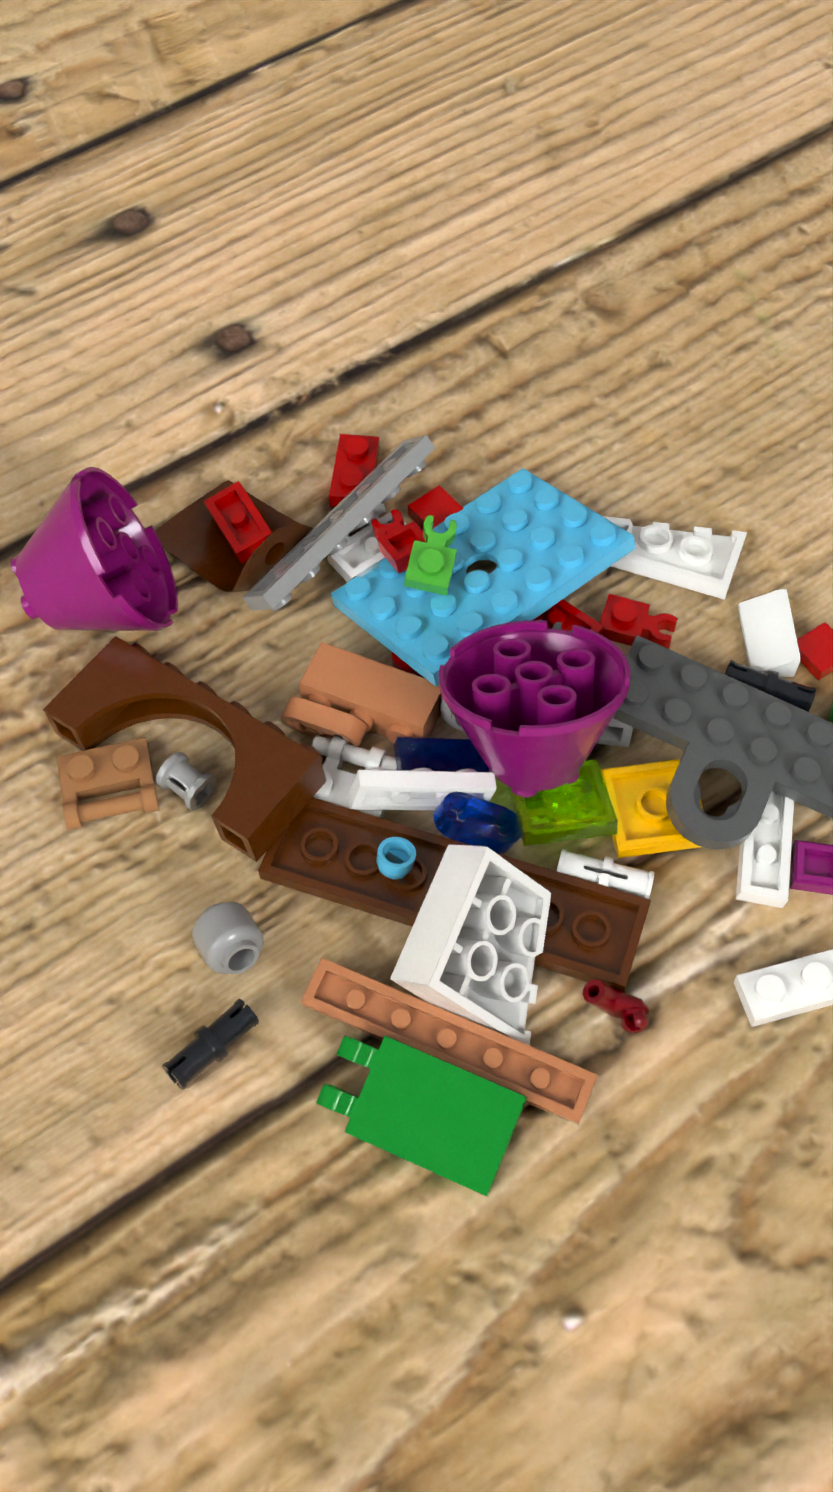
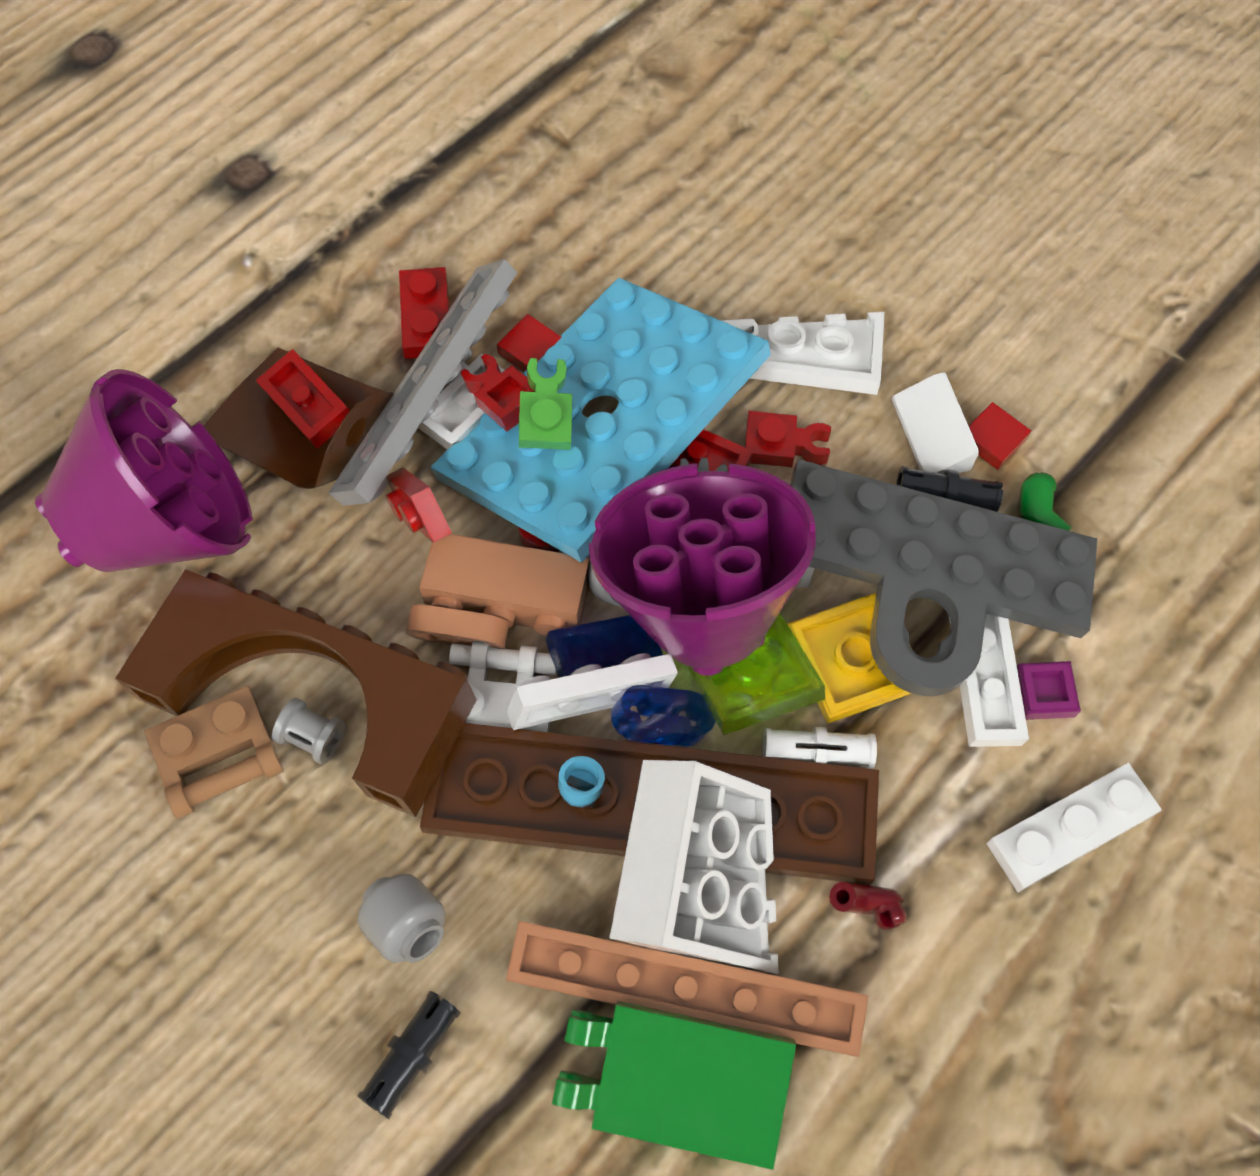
camera: 15 degrees left, 5 degrees up
none -> red plate [385,467,452,543]

